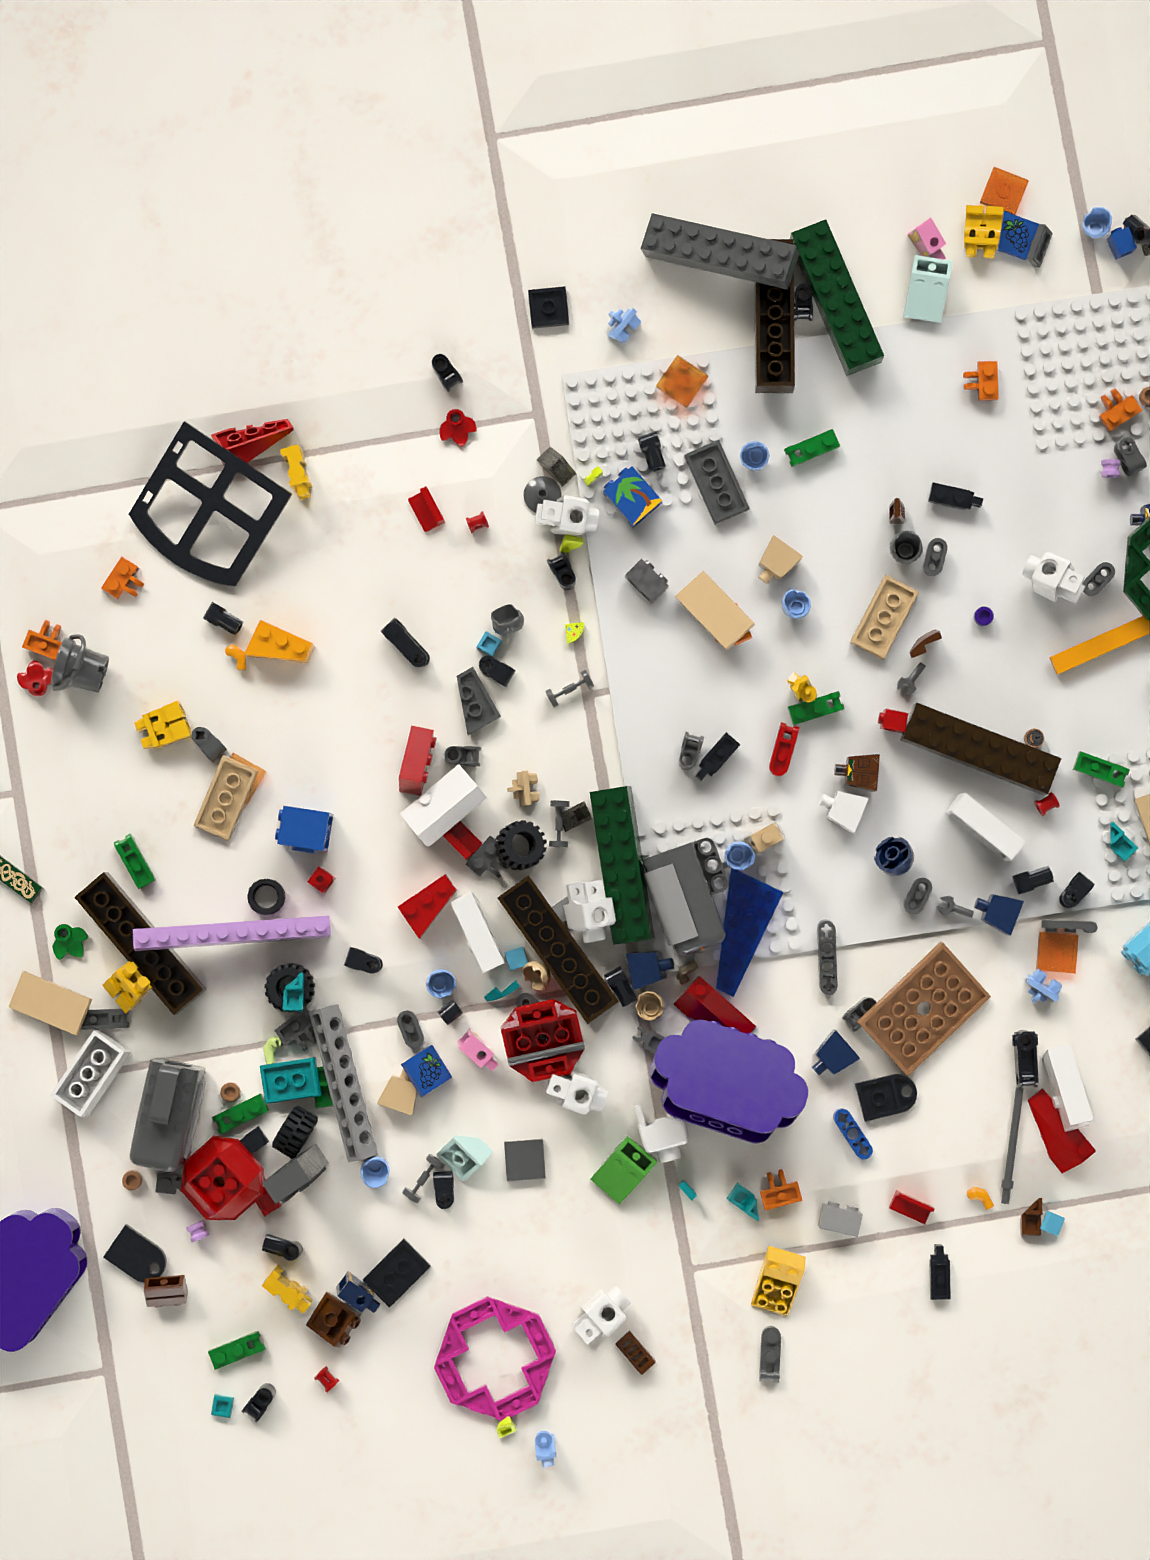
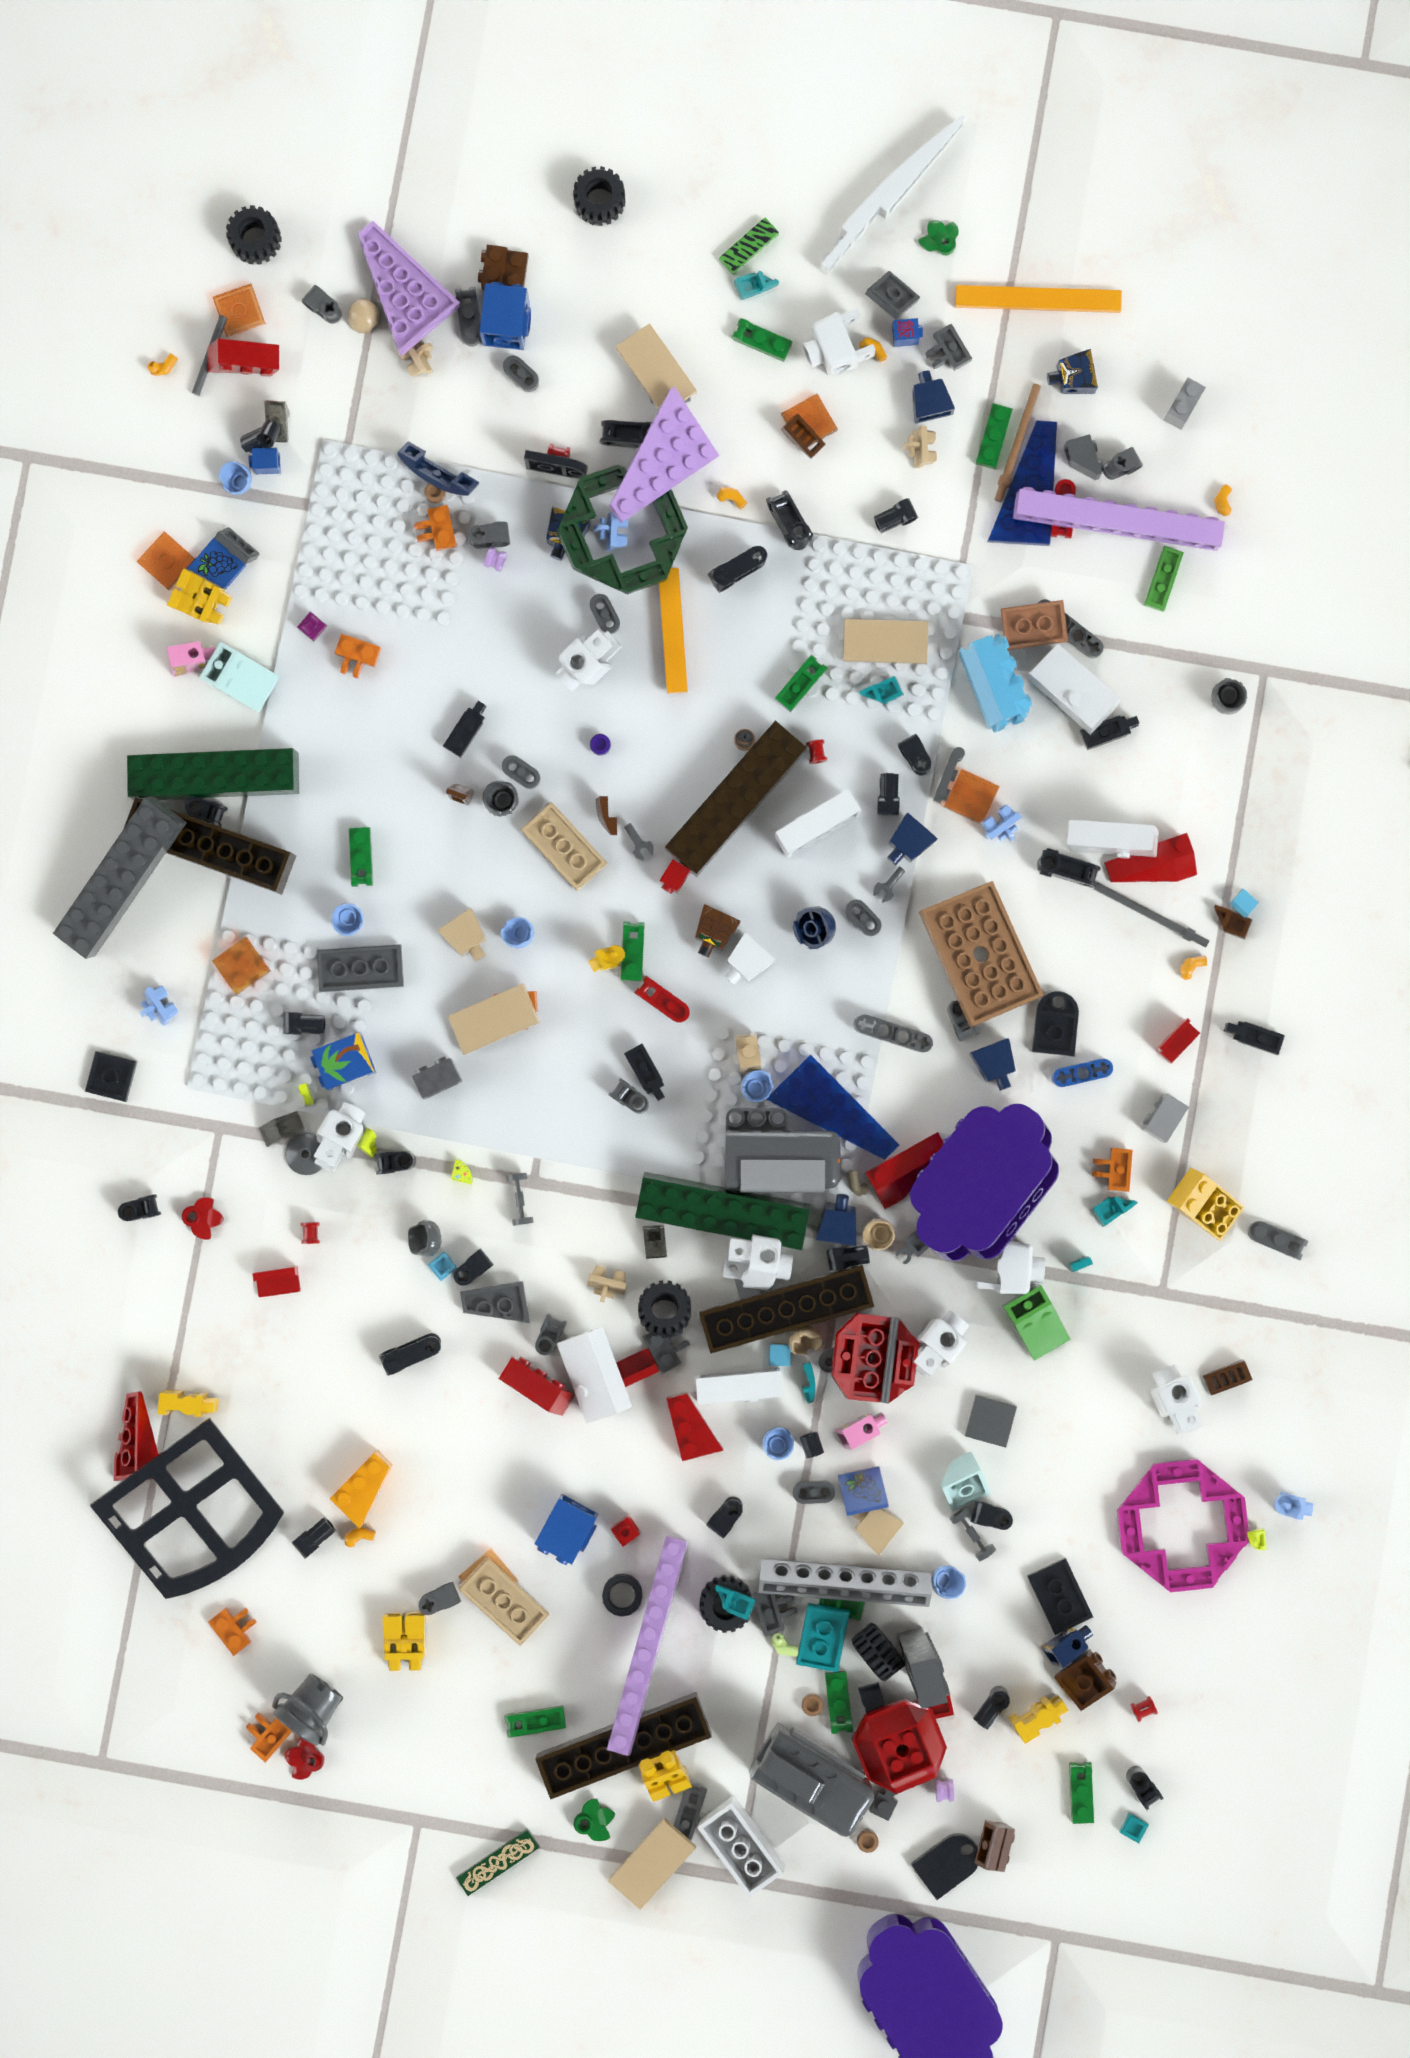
camera: 70 degrees left, 0 degrees up
dark grey wheel [549,800,570,847] -> none
none -> magenta tile [297,612,327,642]

